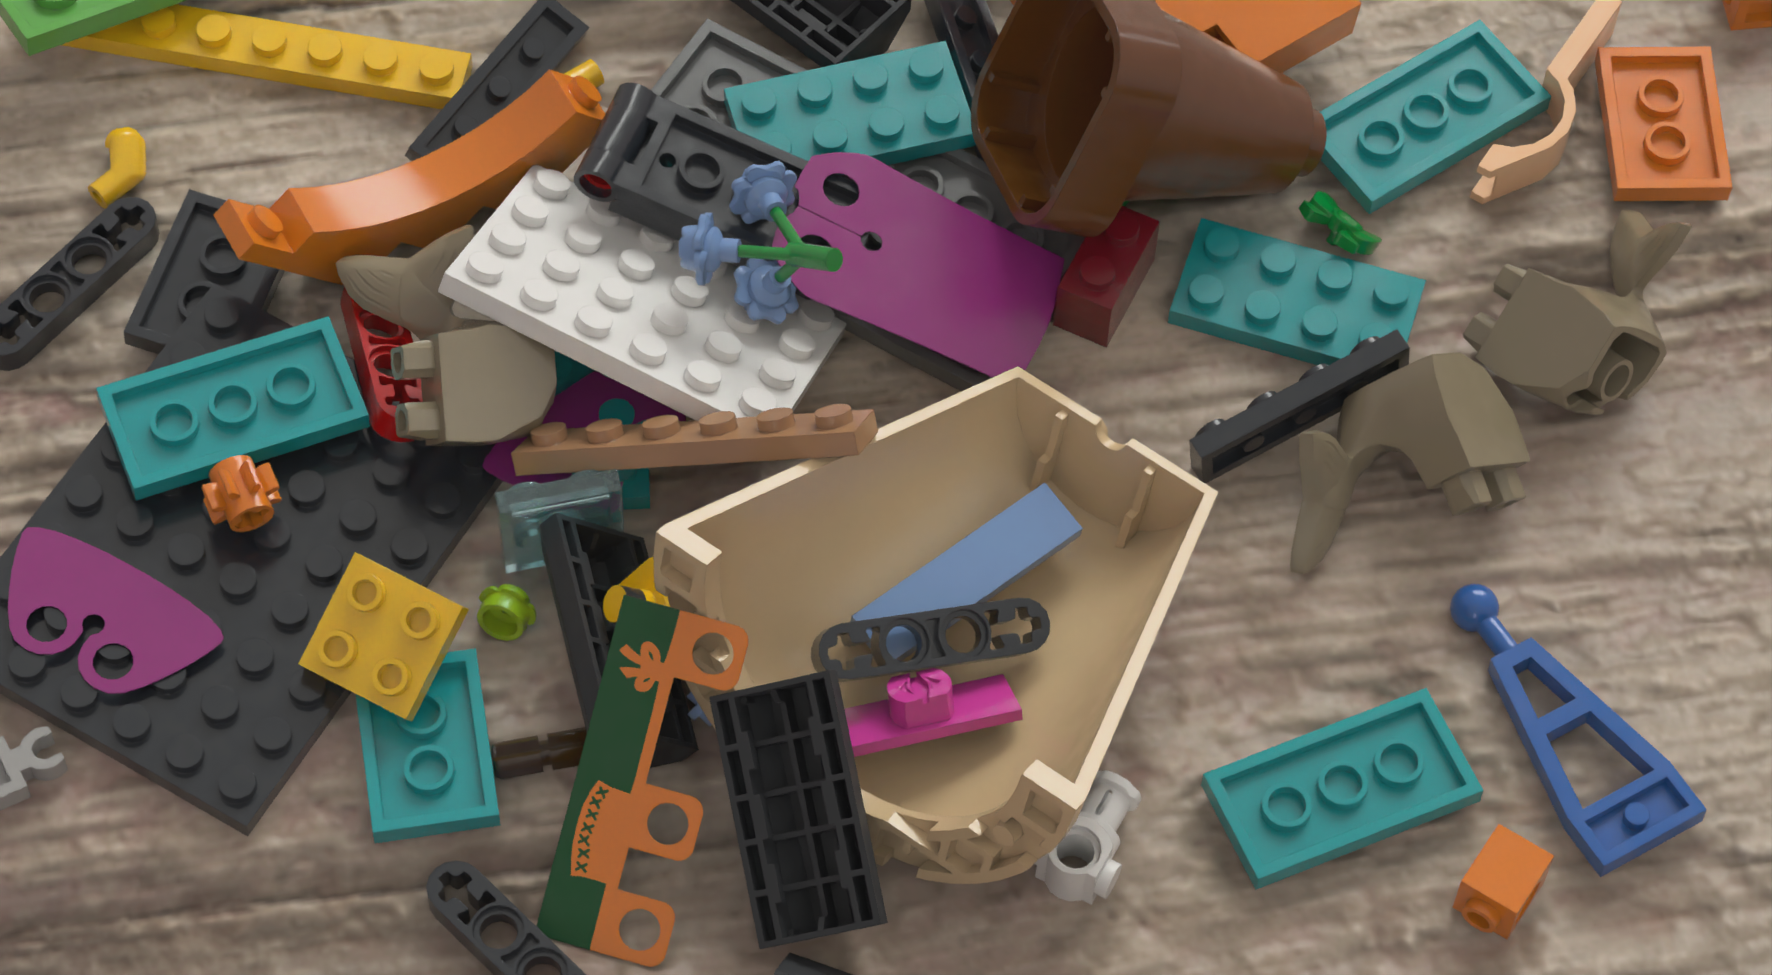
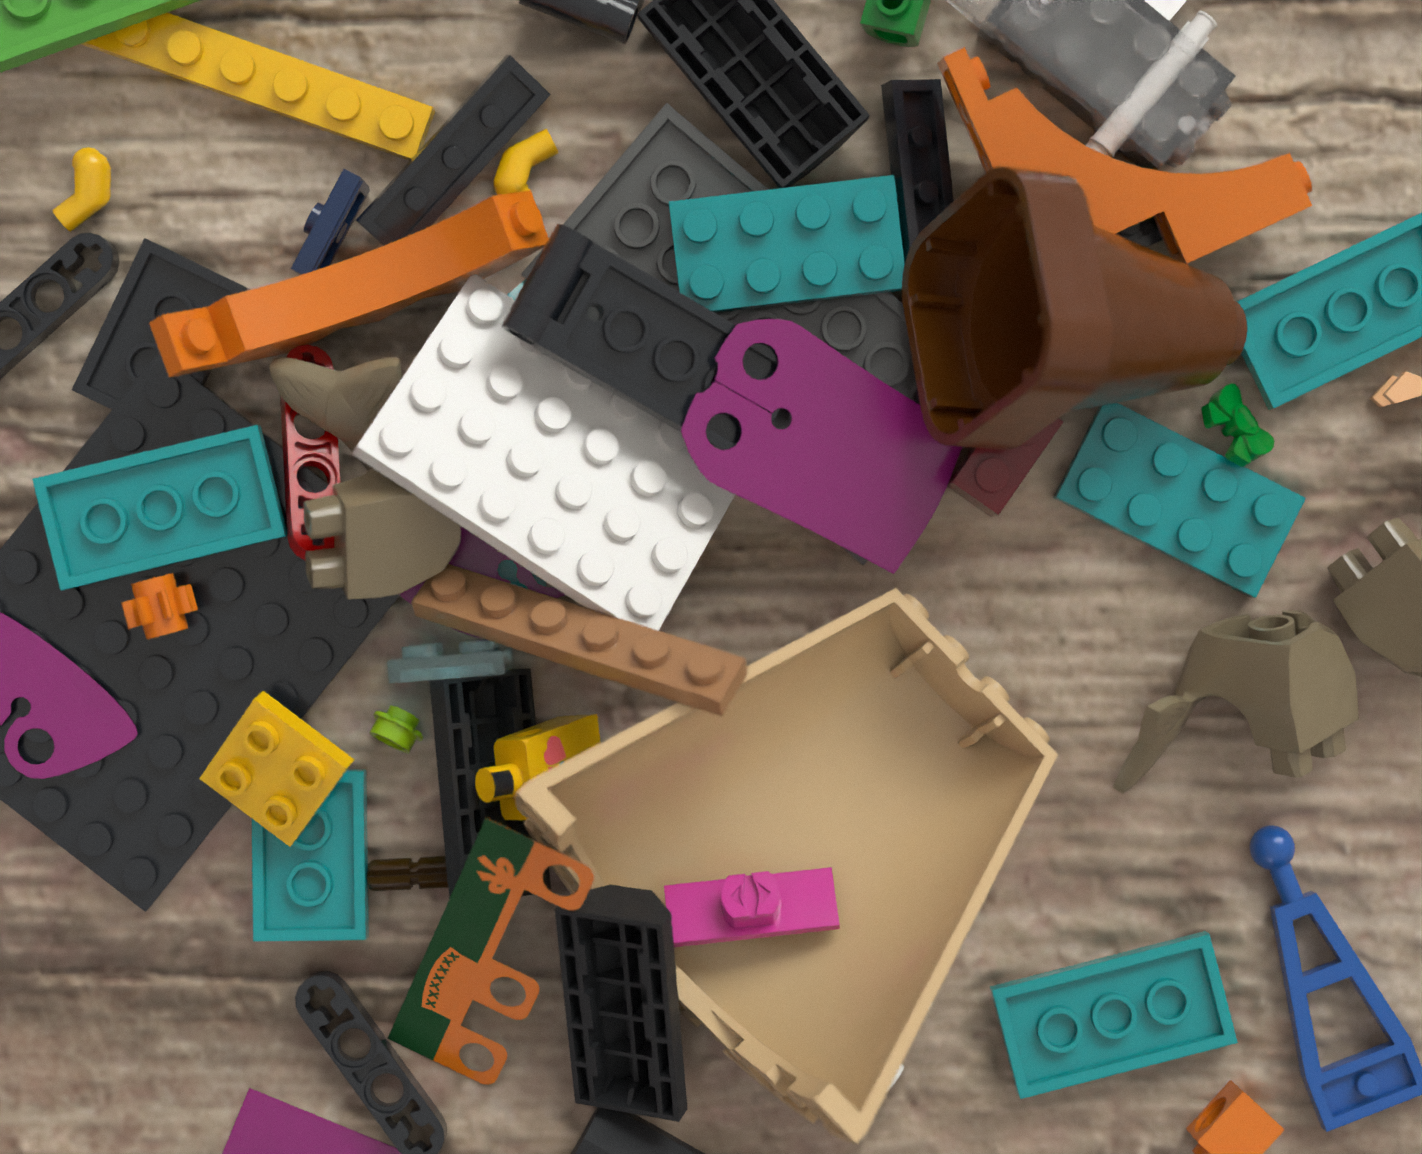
camera: 15 degrees right, 30 degrees up
medium blue plant [678,161,843,324] -> none
black beam [811,598,1050,682] -> none
medium blue tile [850,482,1083,661] -> none
black plate [1189,329,1410,484] -> none
none -> dark blue plate [291,169,370,275]

